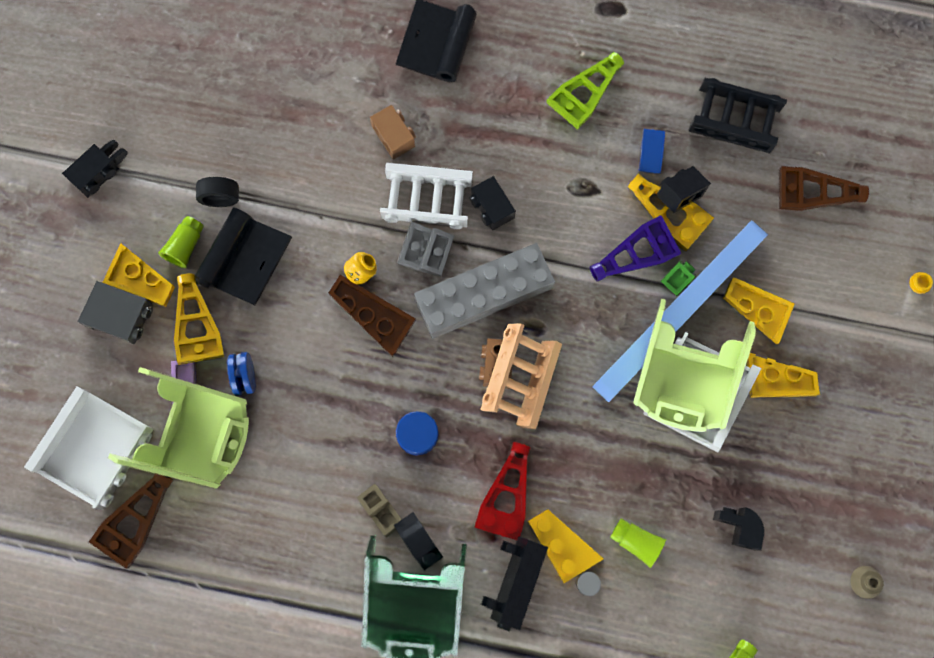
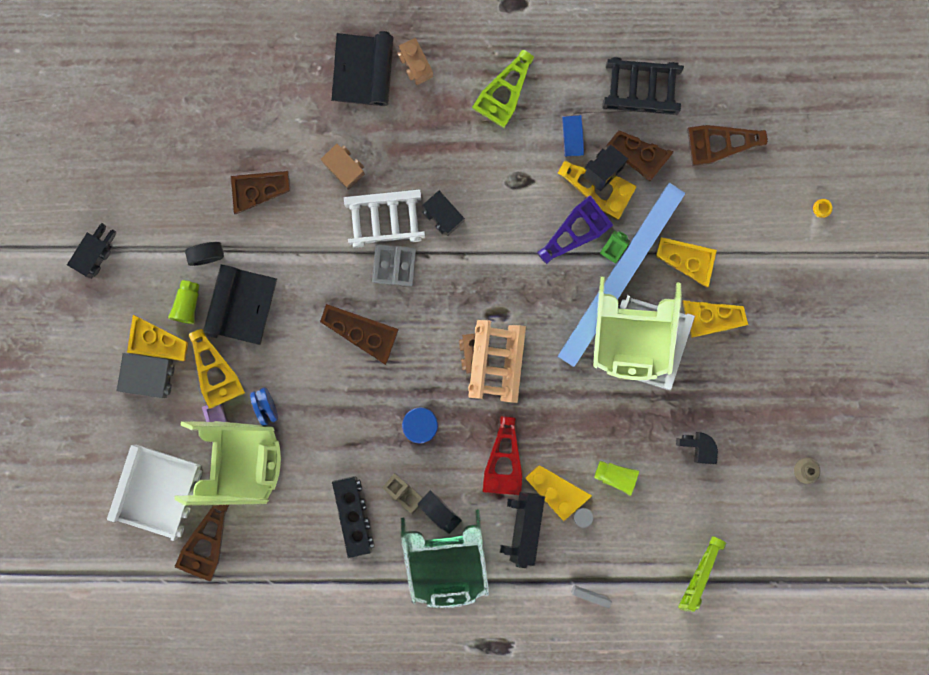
camera: 10 degrees left, 10 degrees up
yellow head [344,252,377,285] -> none
light grey brick [414,243,555,339] -> none
none -> reddish brown wing [231,171,290,215]
none -> black brick [332,476,374,558]
none -> medium nougat brick [397,37,433,86]
none -> reddish brown wing [606,130,674,181]

